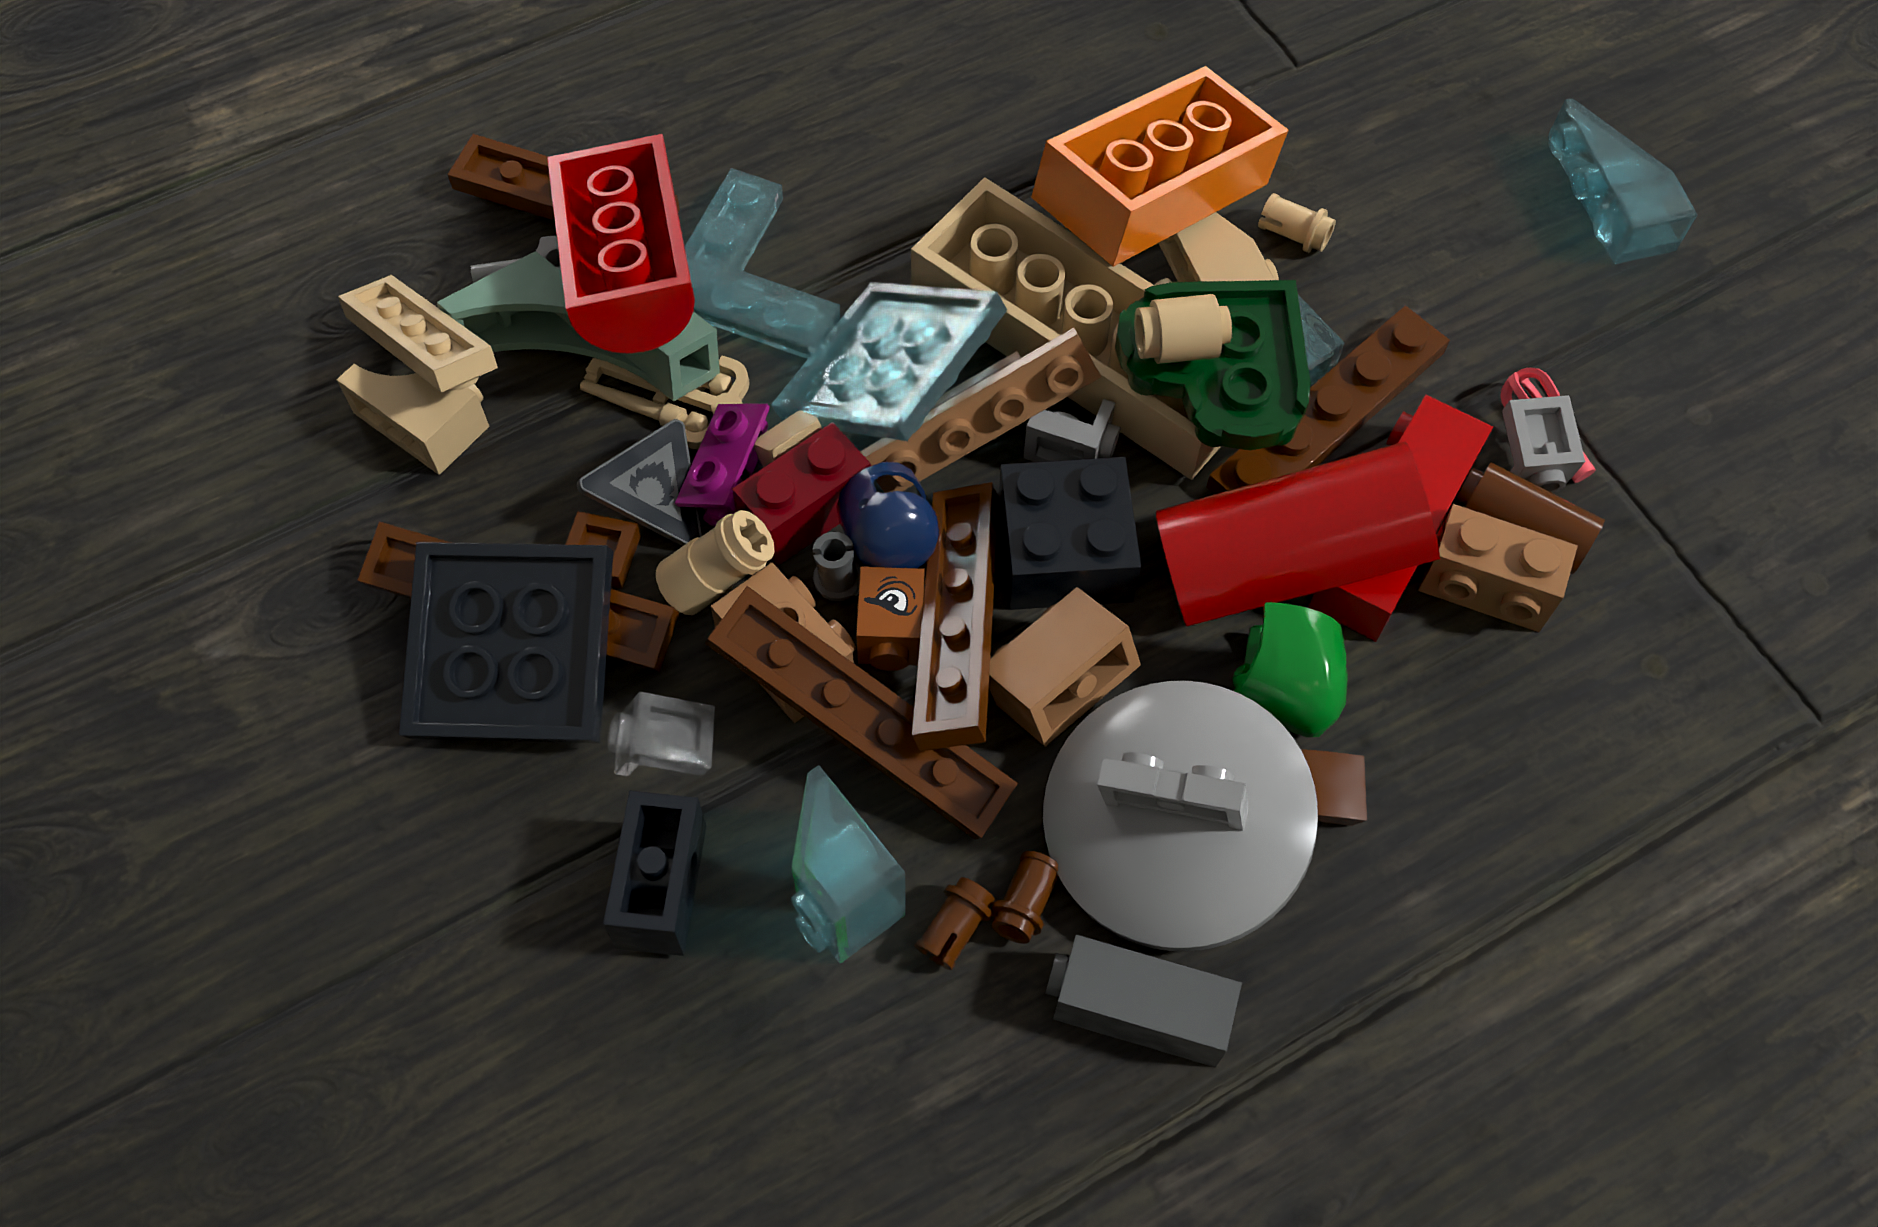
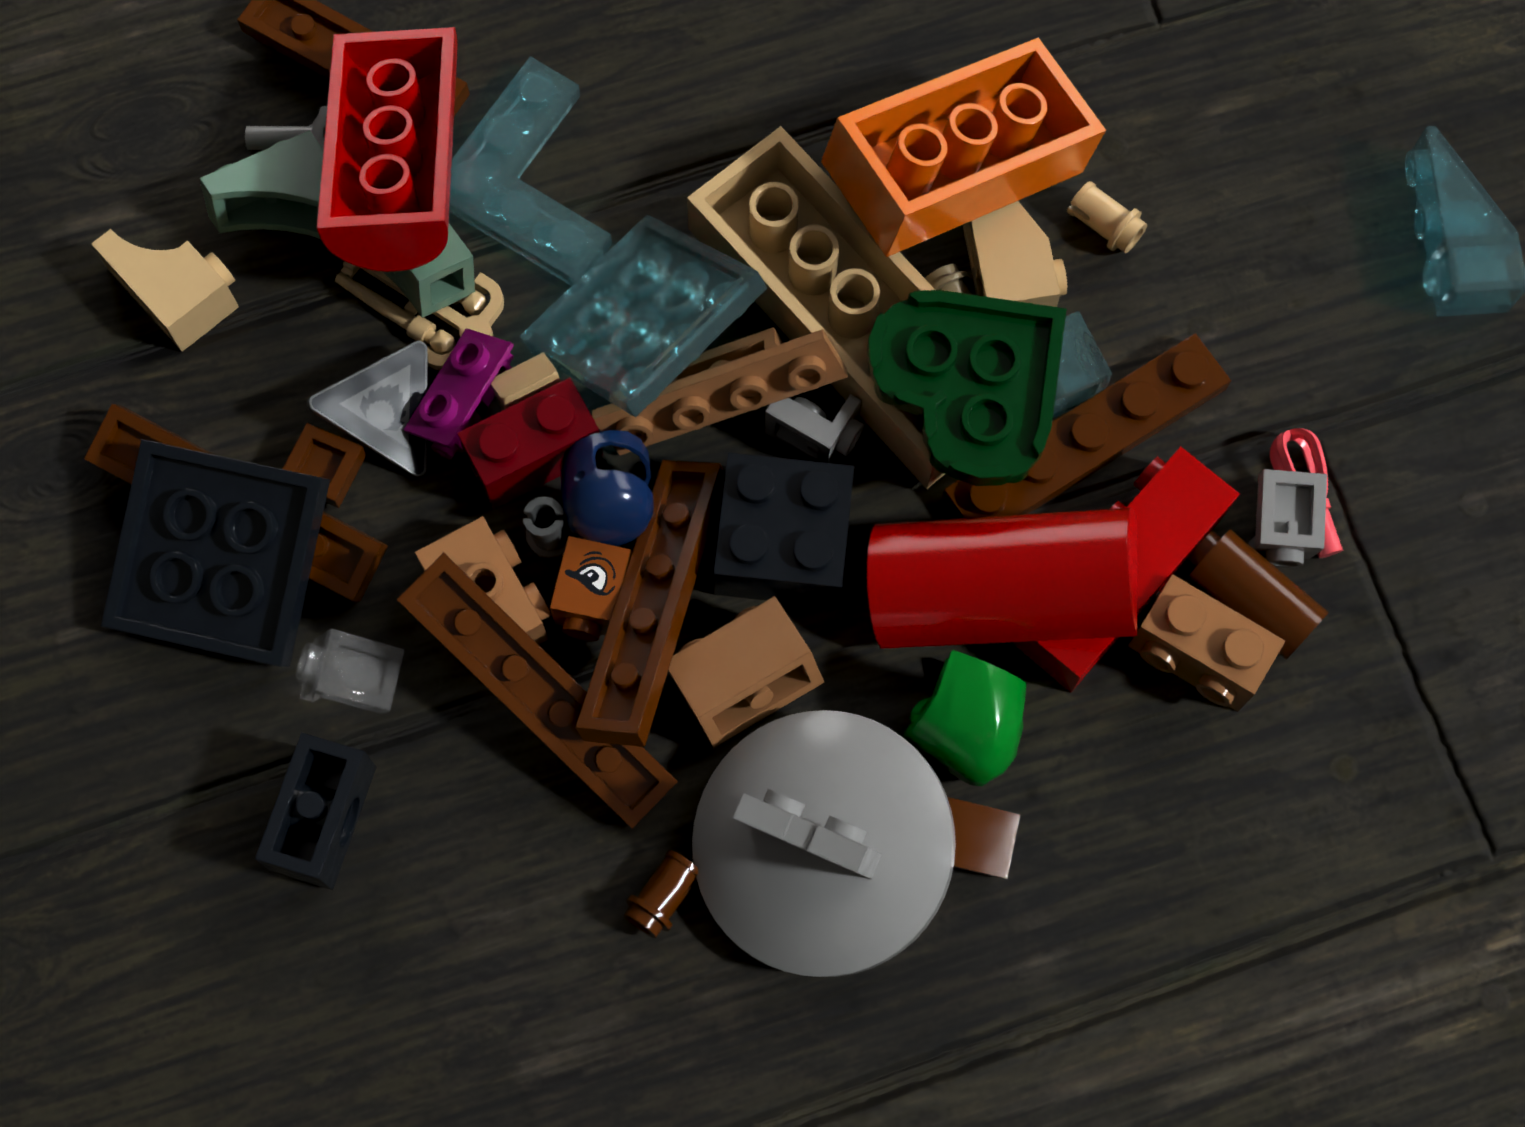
camera: 10 degrees right, 10 degrees up
tan plate [338,275,498,393] -> none
tan piece [656,510,775,615] -> none
clear light blue slope [790,765,905,964] -> none
reddish brown pin [914,877,995,970] -> none
dark grey brick [1045,935,1242,1068] -> none
tan brick [1134,294,1232,364] -> none

